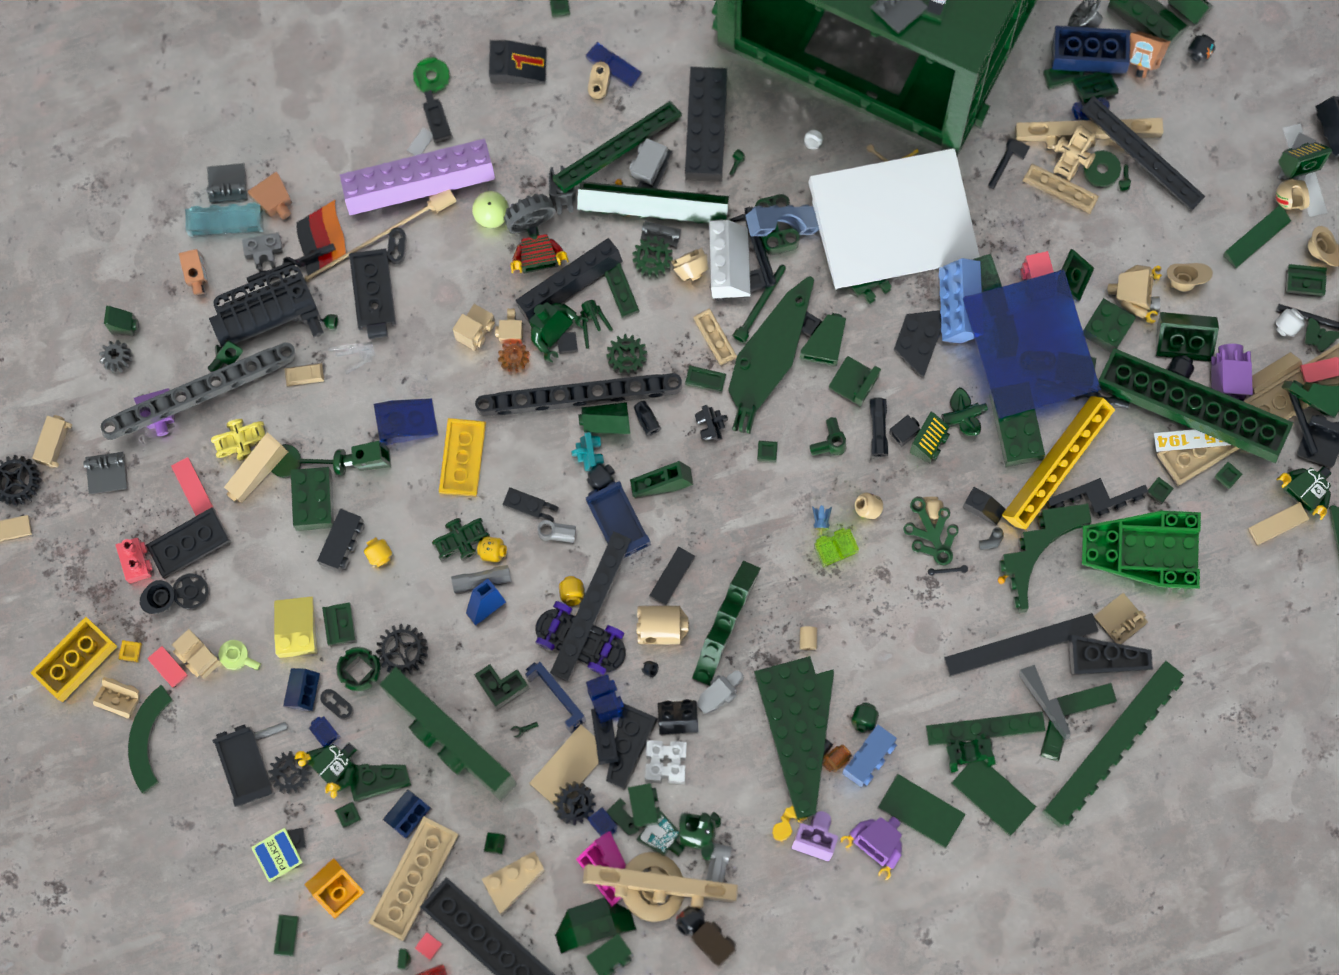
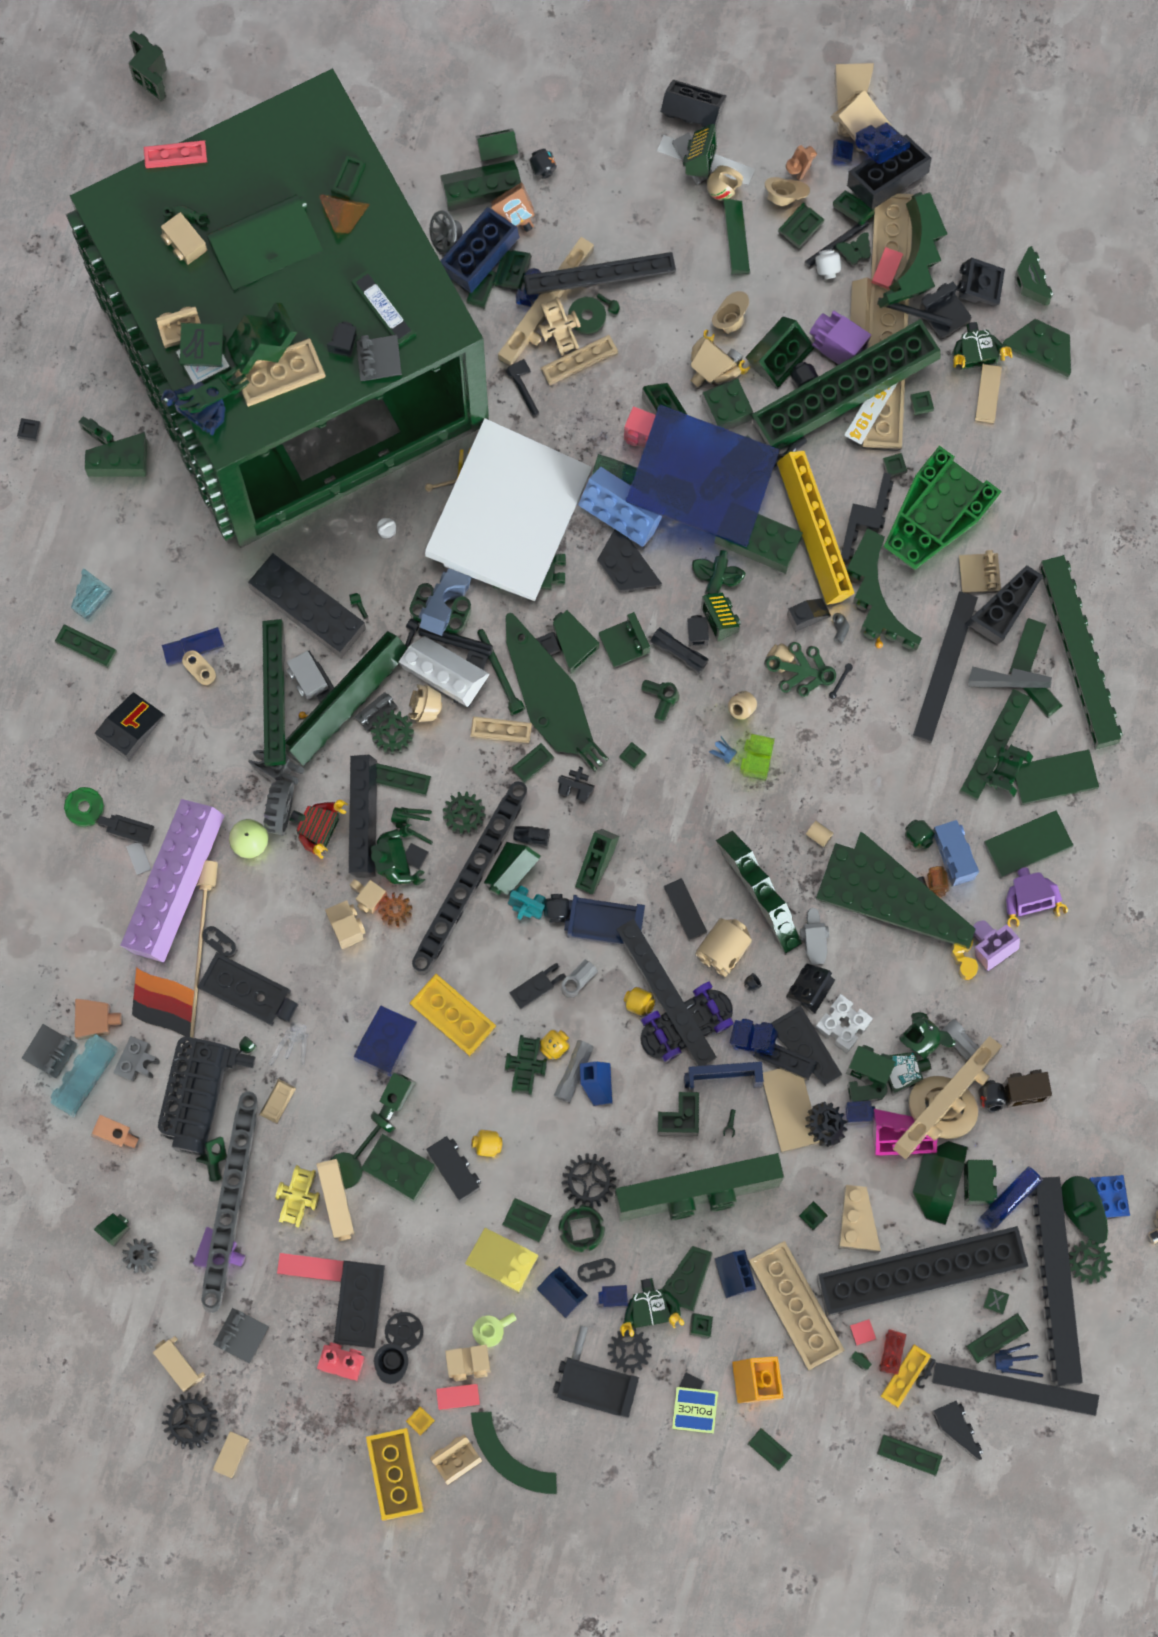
camera: 60 degrees left, 0 degrees up
black piece [246,243,336,283] -> none

